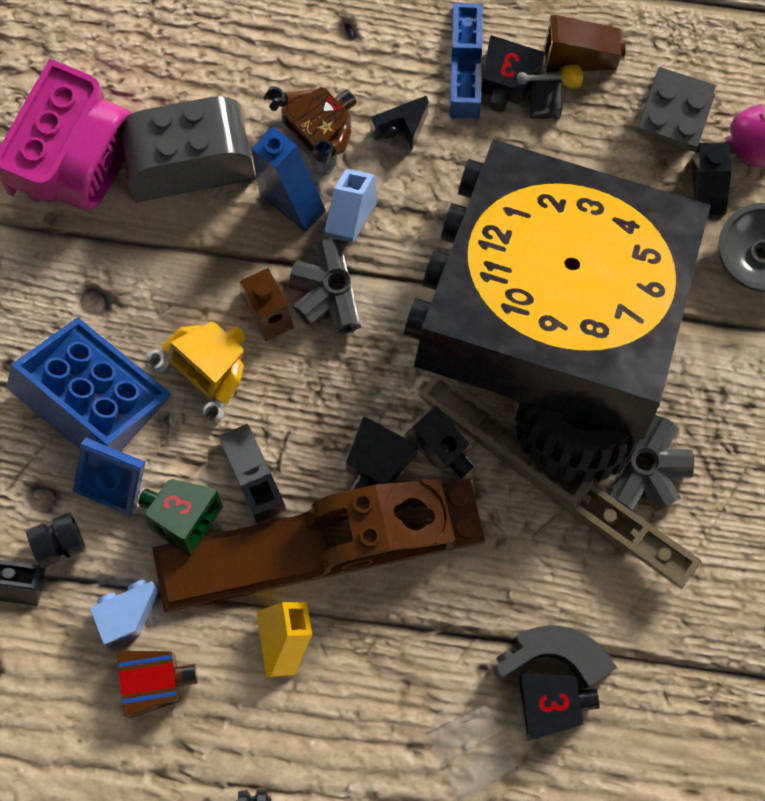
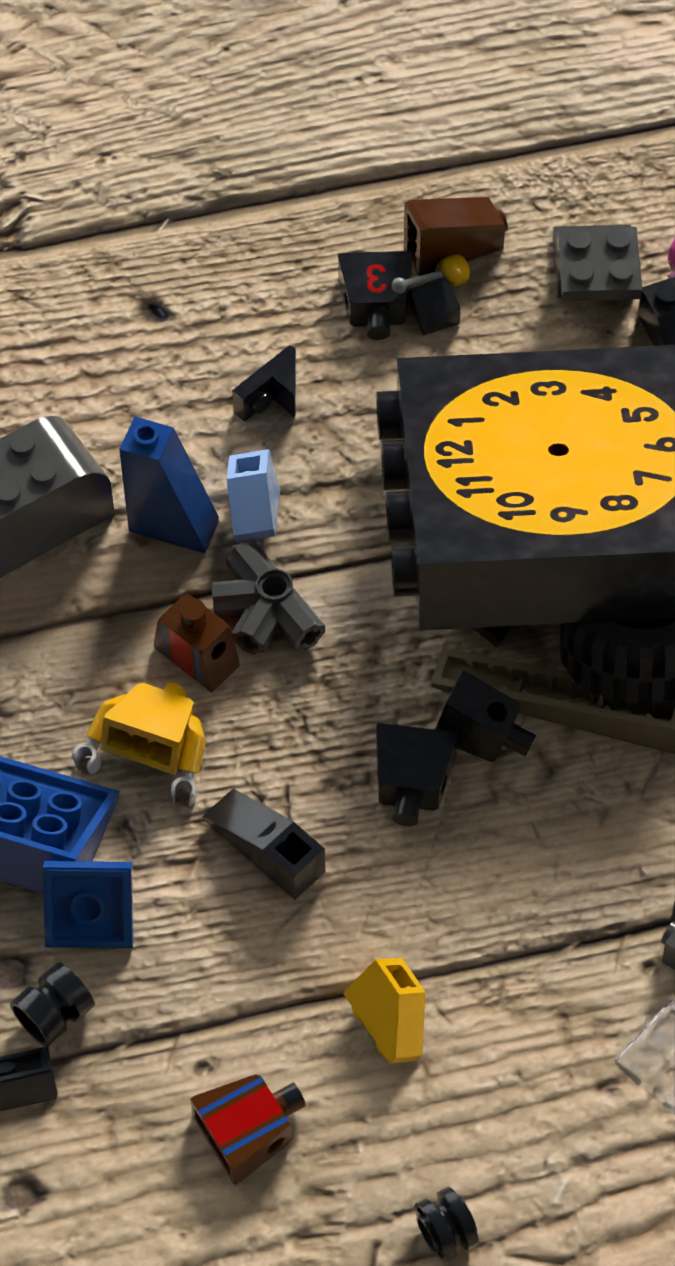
camera: 20 degrees left, 15 degrees down
light blue slope [90,580,159,648] -> none
dark green torso [138,479,223,556] -> none
reddish brown piece [152,477,485,613] -> none
reddish brown torso [263,86,357,164] -> none
blue slope [450,3,483,119] -> none

